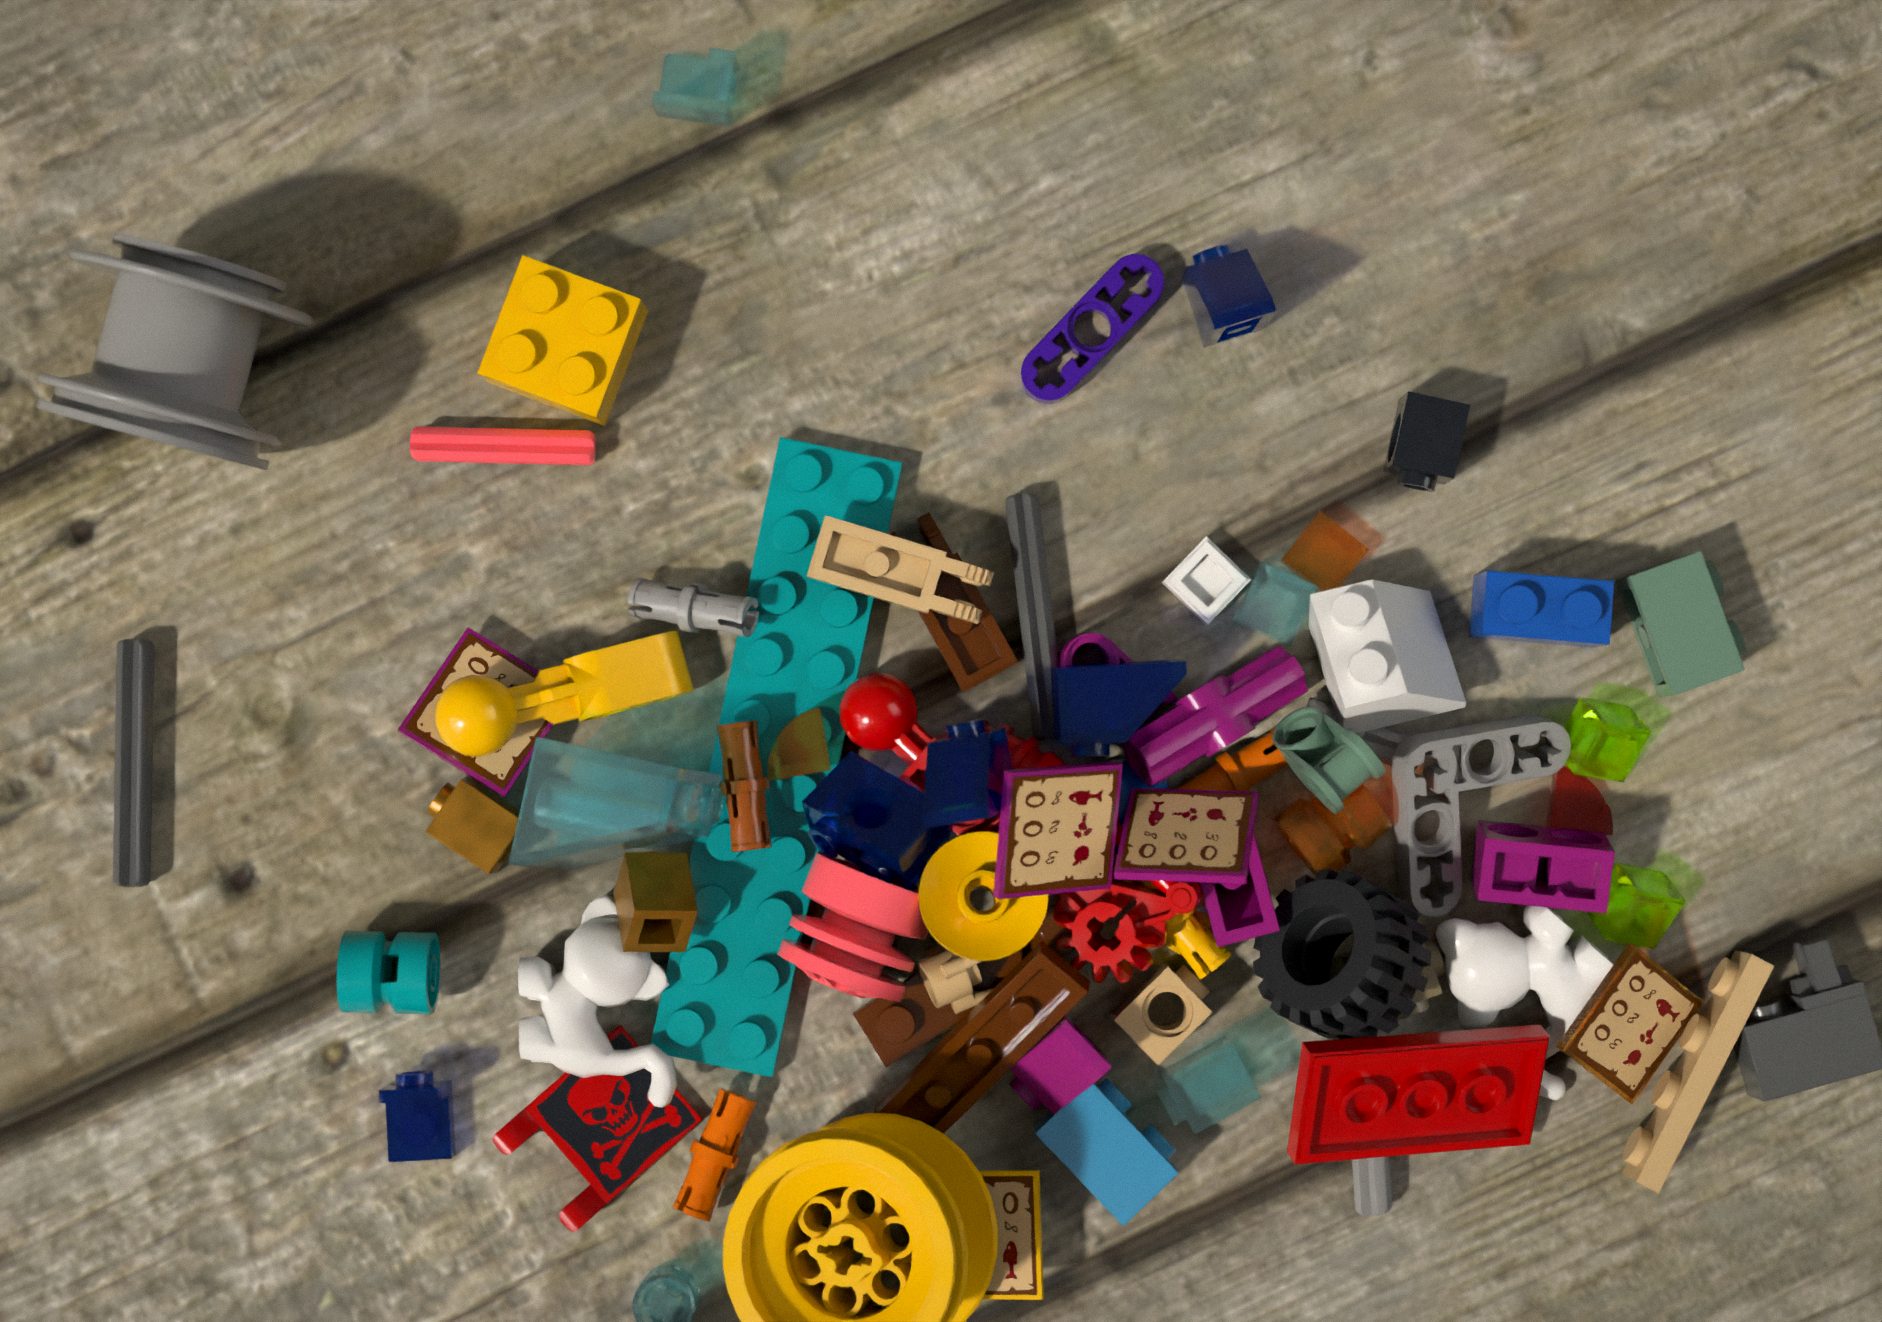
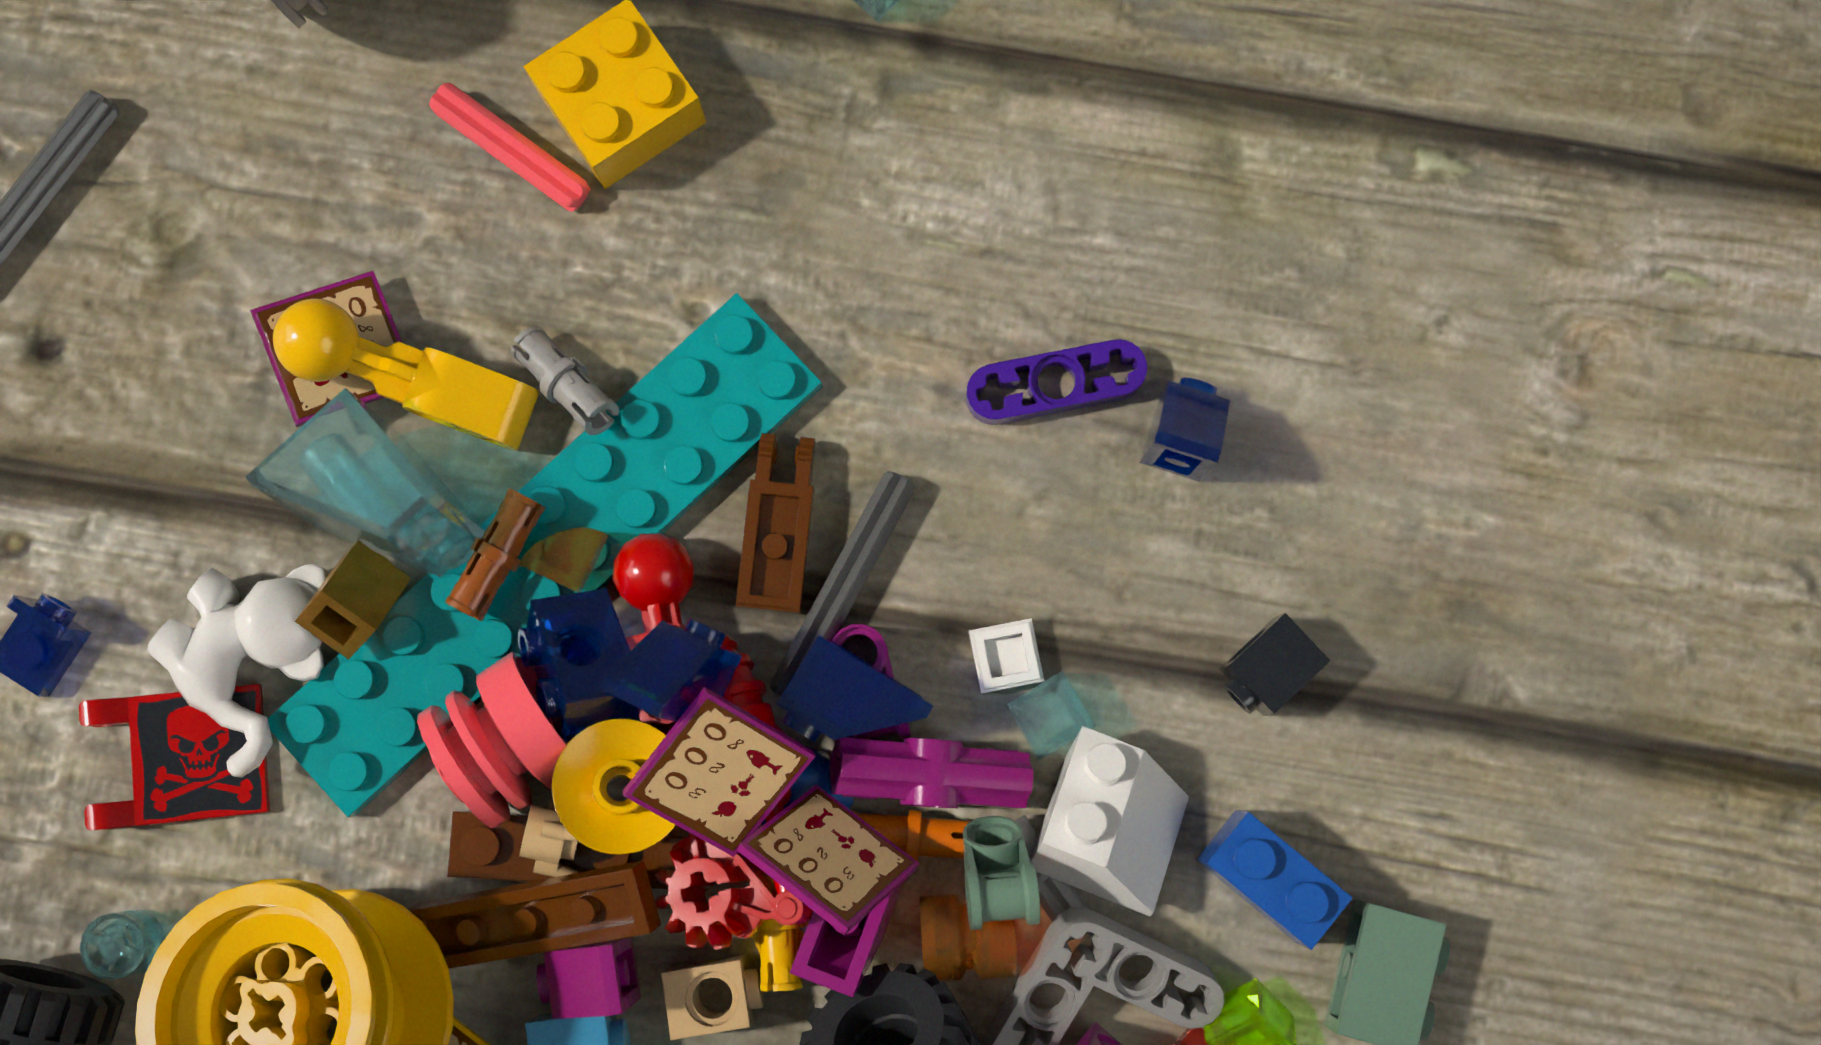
camera: 30 degrees right, 5 degrees down
teal wheel [336,930,441,1014] -> none
pearl gold brick [425,779,533,874] -> none
orange pin [672,1088,757,1222] -> none
tan hinge [807,515,994,624] -> none
clear orange tile [1279,511,1369,592] -> none

